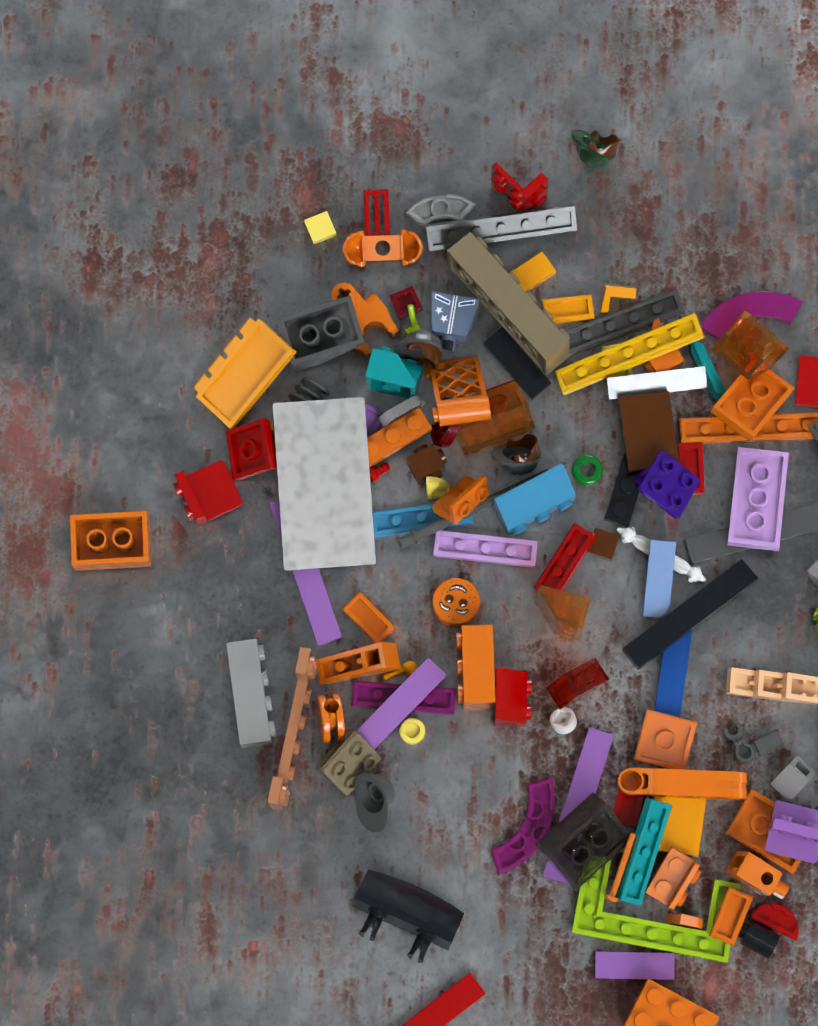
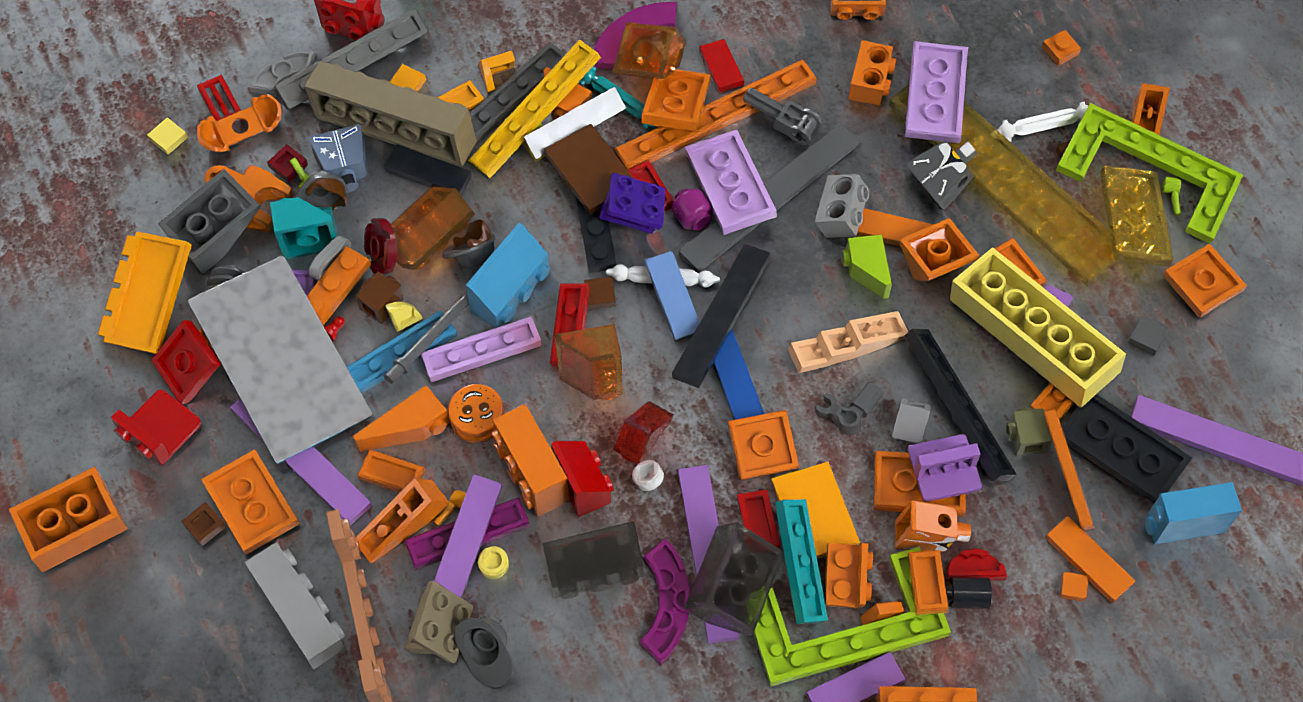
camera: 30 degrees left, 15 degrees down
orange head [316,694,345,744] -> none
orange piece [424,355,491,427] -> none
orange bracket [432,475,490,525] -> none
green piece [572,455,603,486] -> none
orange piece [605,833,636,902] -> none
orange piece [617,768,747,800] -> none
none -> reddish brown plate [181,502,226,546]
none -> orange plate [201,449,300,555]
none -> orange slope [353,385,450,452]
none -> clear smoke slope [542,521,644,599]
none -> magenta head [671,188,713,231]

